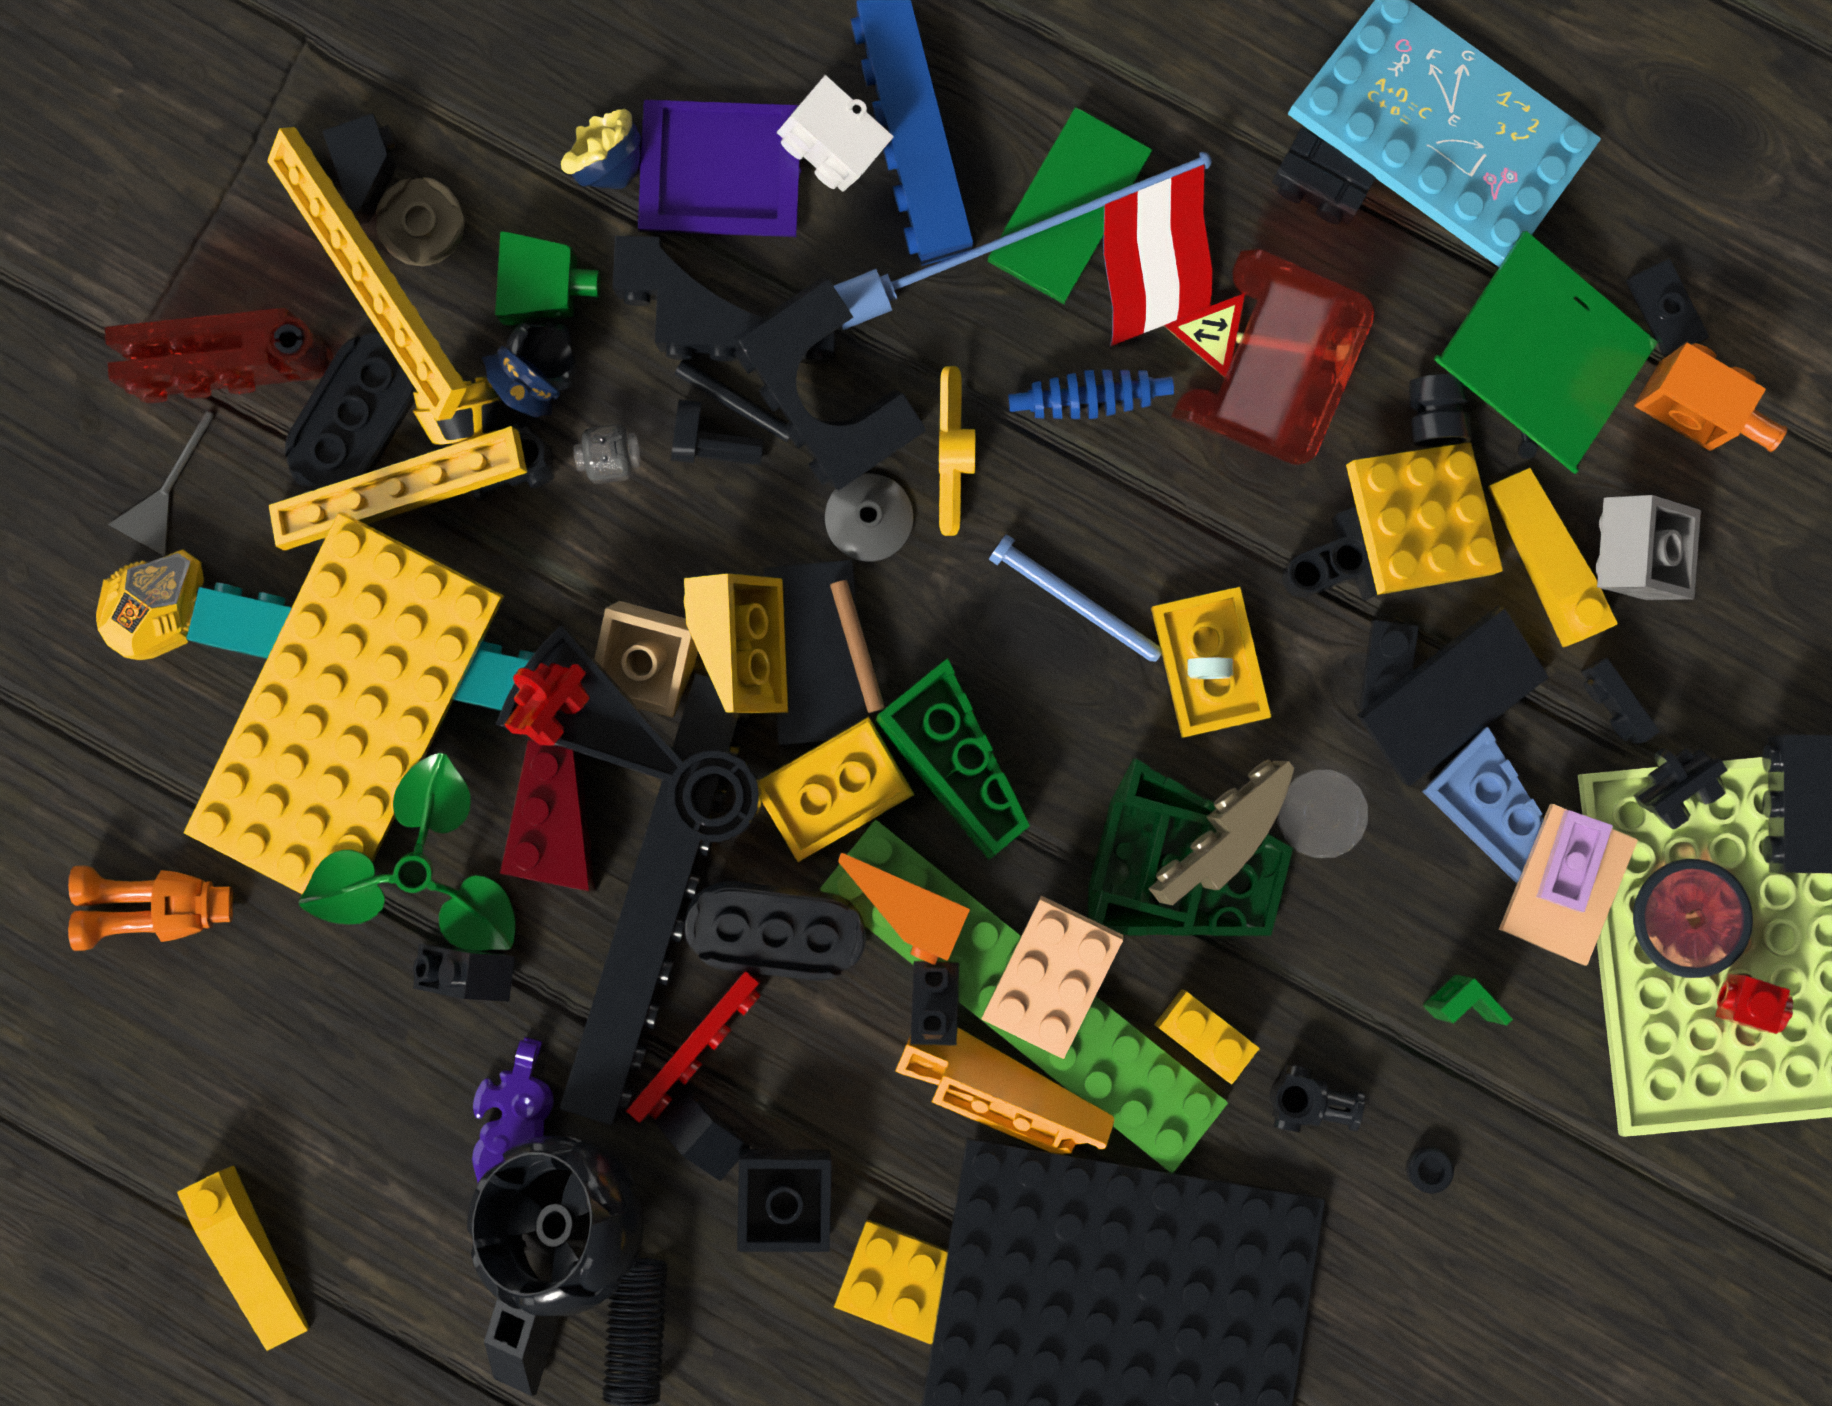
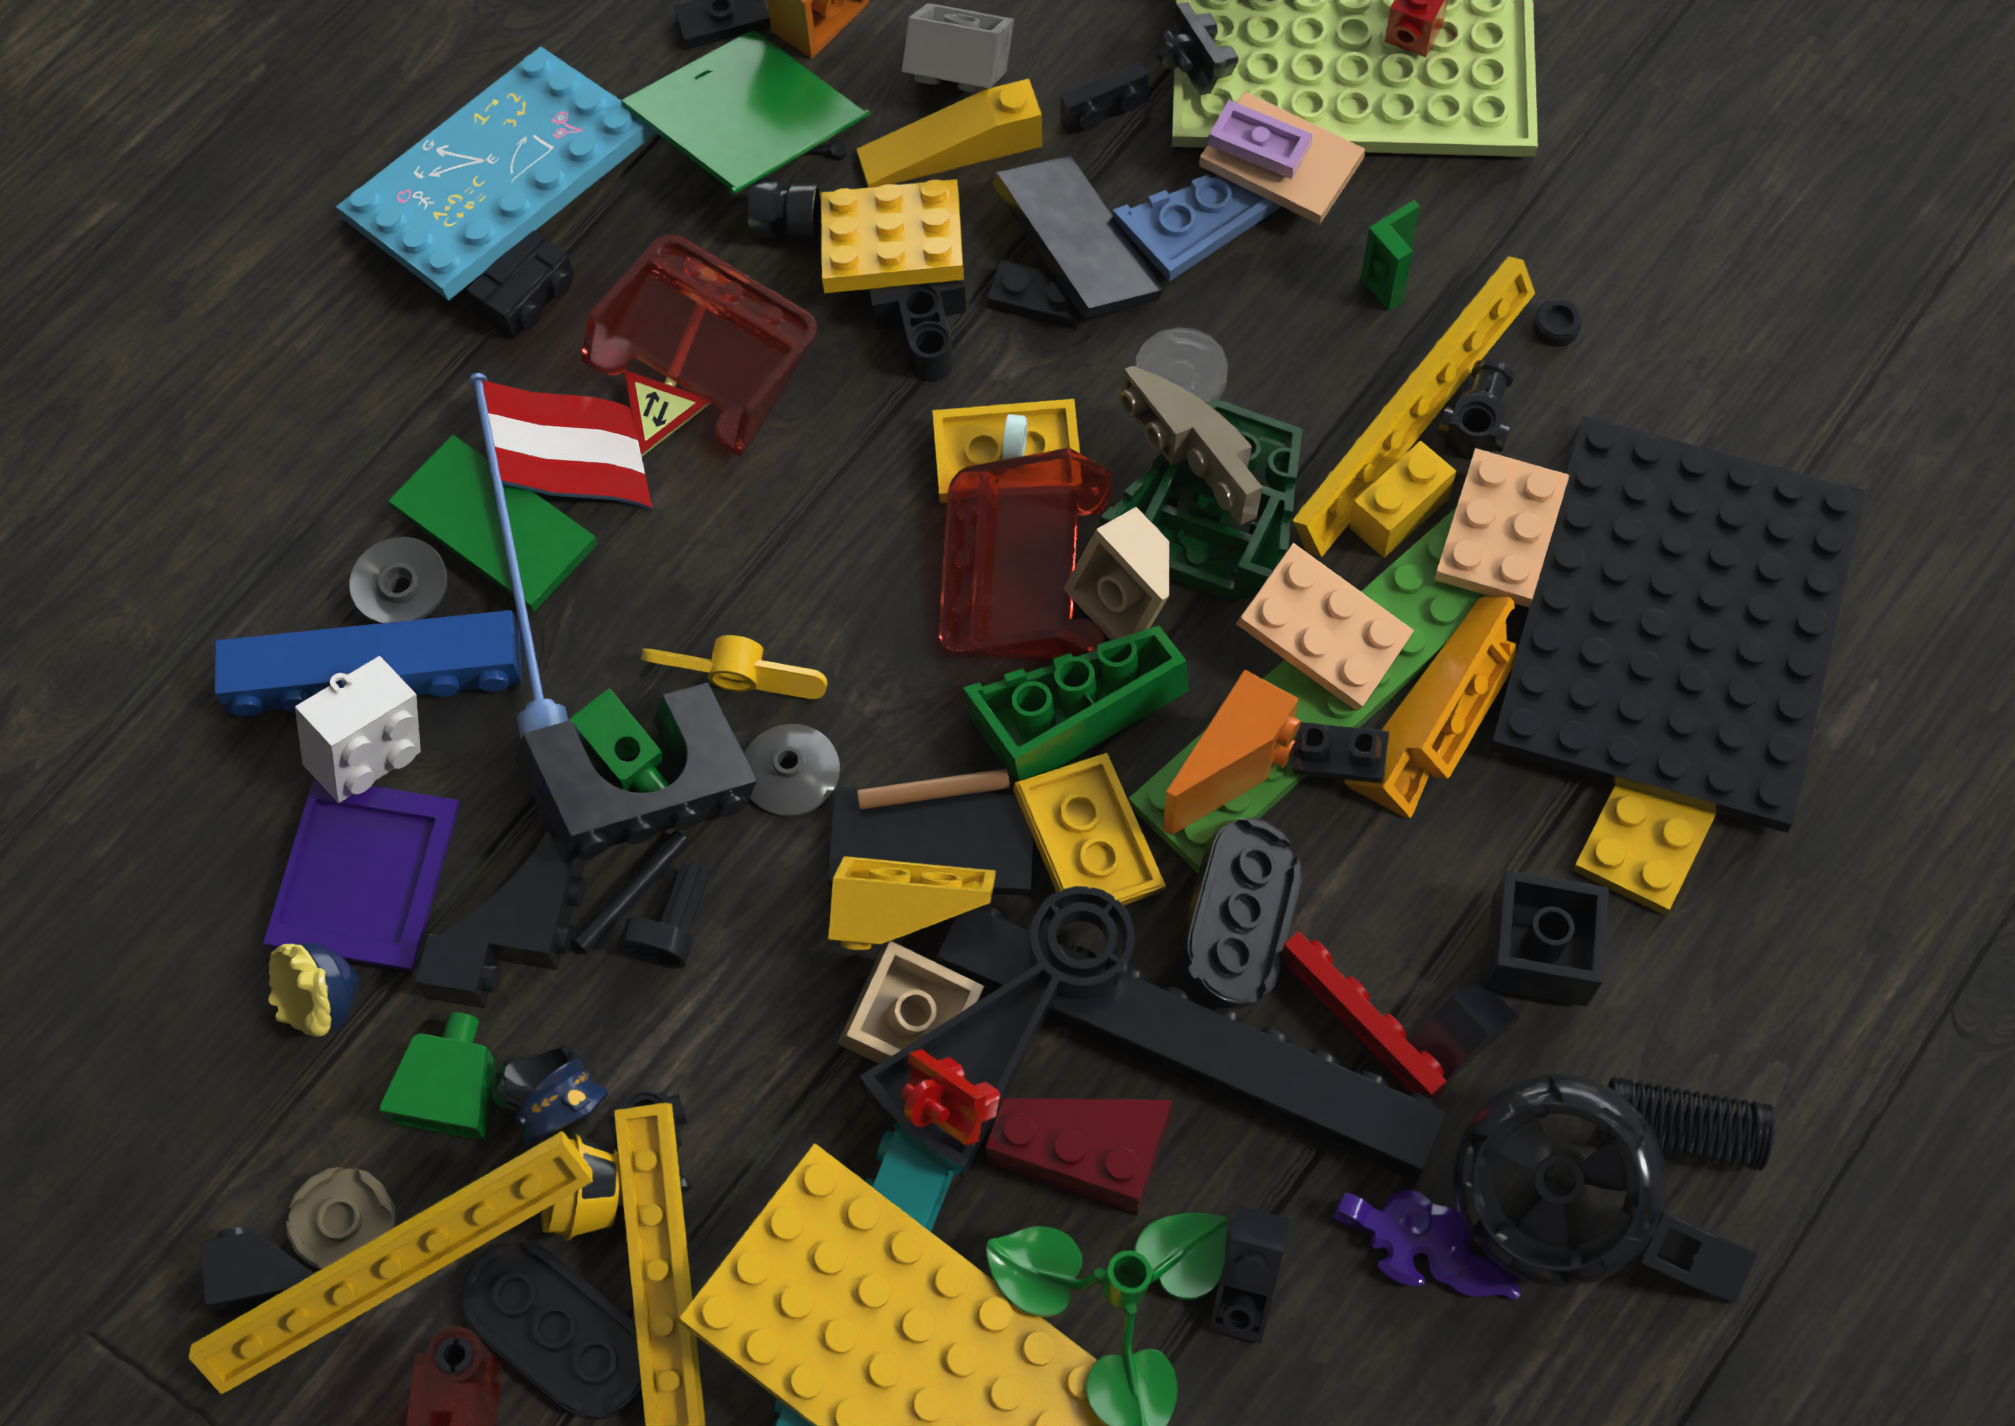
camera: 85 degrees left, 20 degrees down
head [574,424,641,484] -> none
medium blue bar [989,534,1162,662] -> none
blue piece [1008,370,1174,419] -> none
clear pink wheel [1633,859,1753,978] -> none
none -> dark grey dish [349,537,447,624]
none -> green torso [569,688,670,793]
none -> clear red windscreen [939,448,1112,660]
none -> tan slope [1063,507,1169,640]
none -> yellow plate [1292,256,1535,558]
none -> light nougat plate [1434,448,1569,607]

